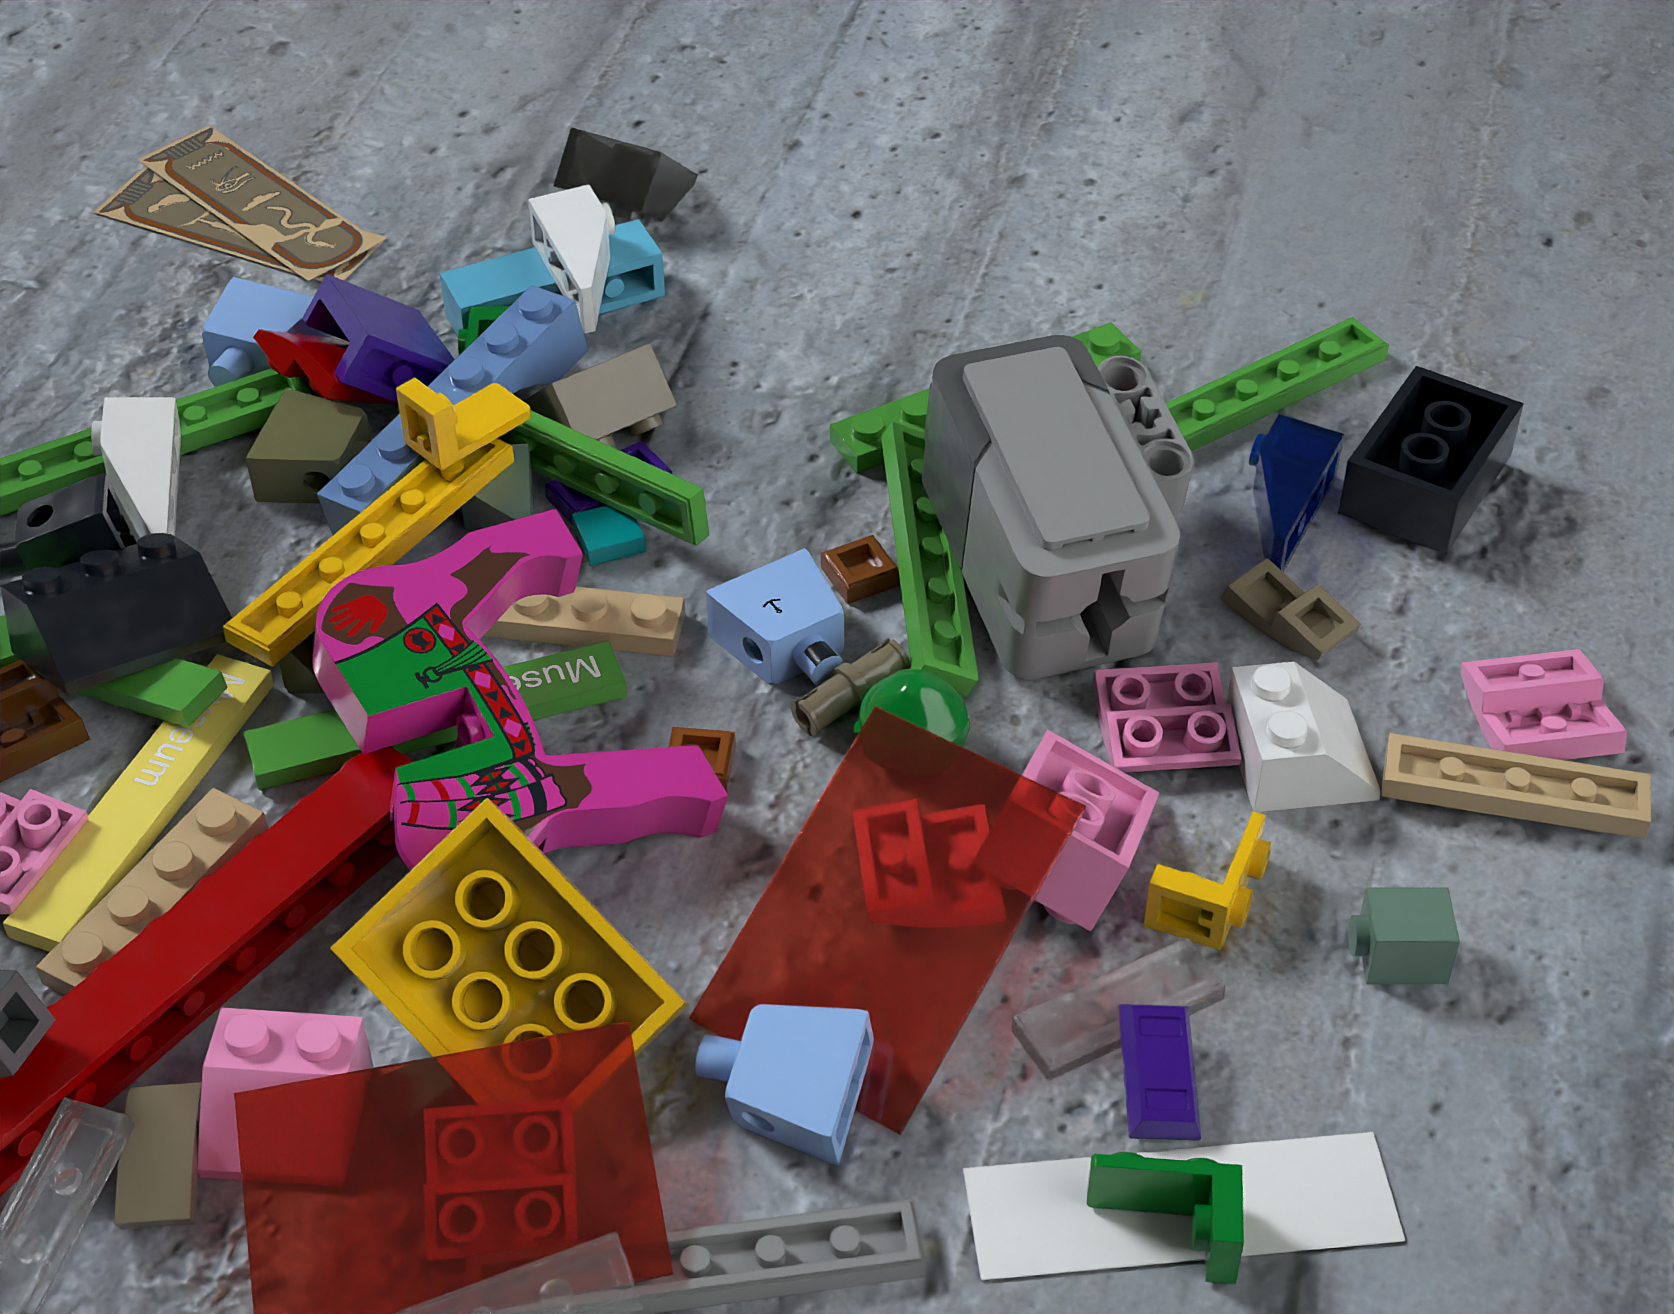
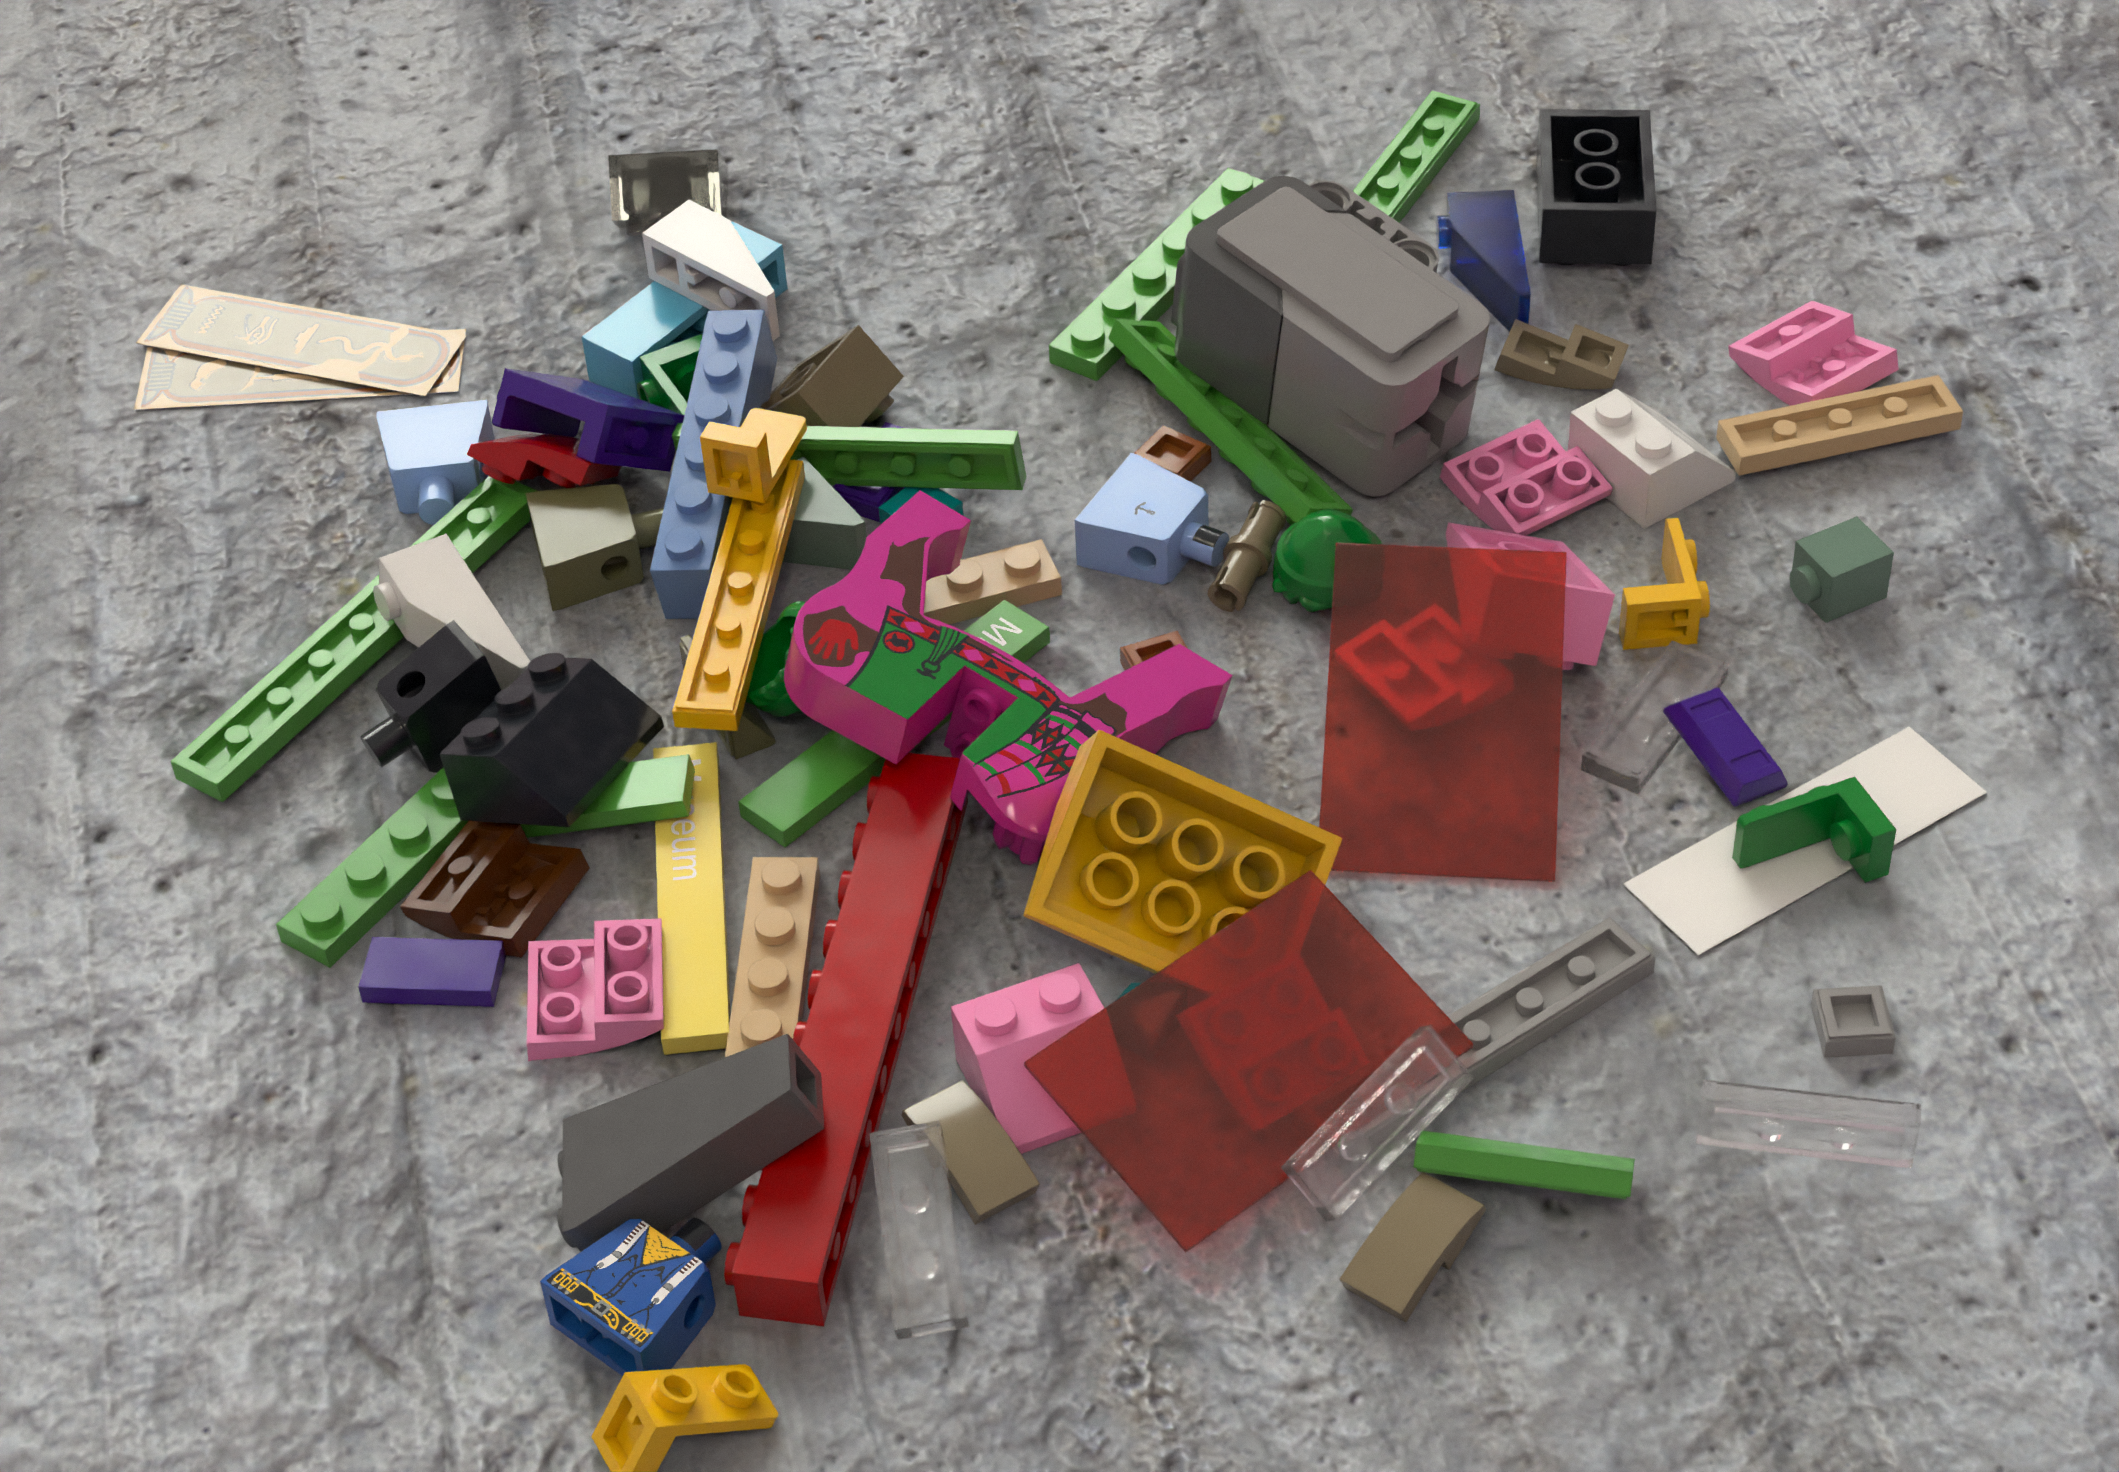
camera: 25 degrees left, 0 degrees up
light blue torso [695,1004,874,1165] -> none

